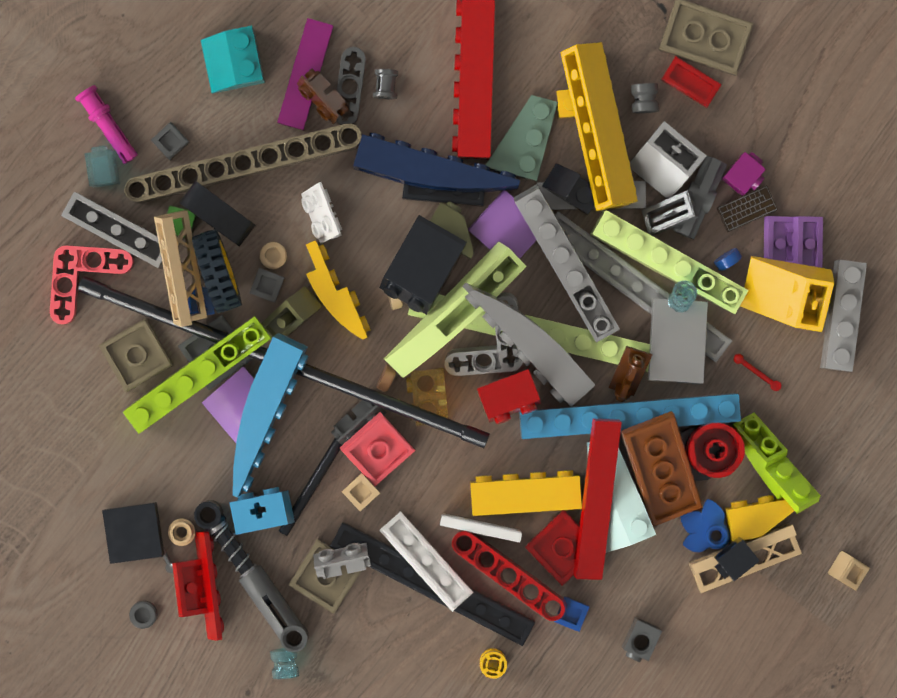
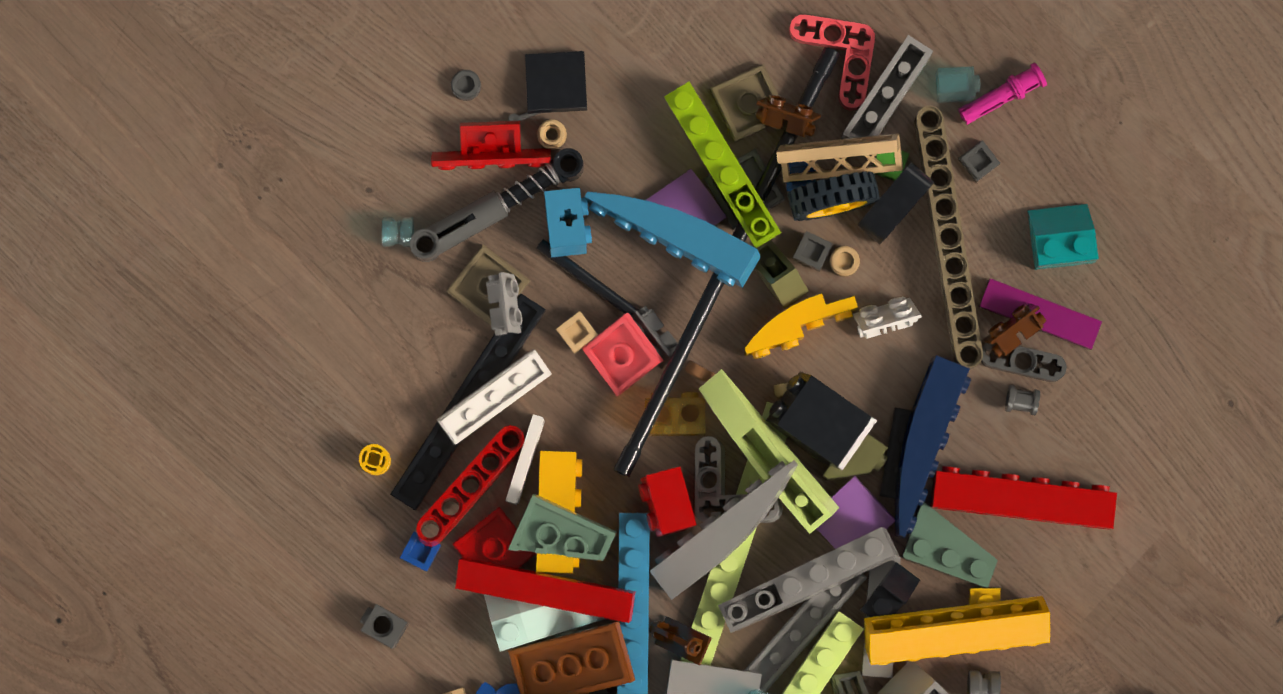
camera: 100 degrees right, 5 degrees down
none -> sand green wing [508,494,616,561]
none -> reddish brown hinge [756,95,821,138]

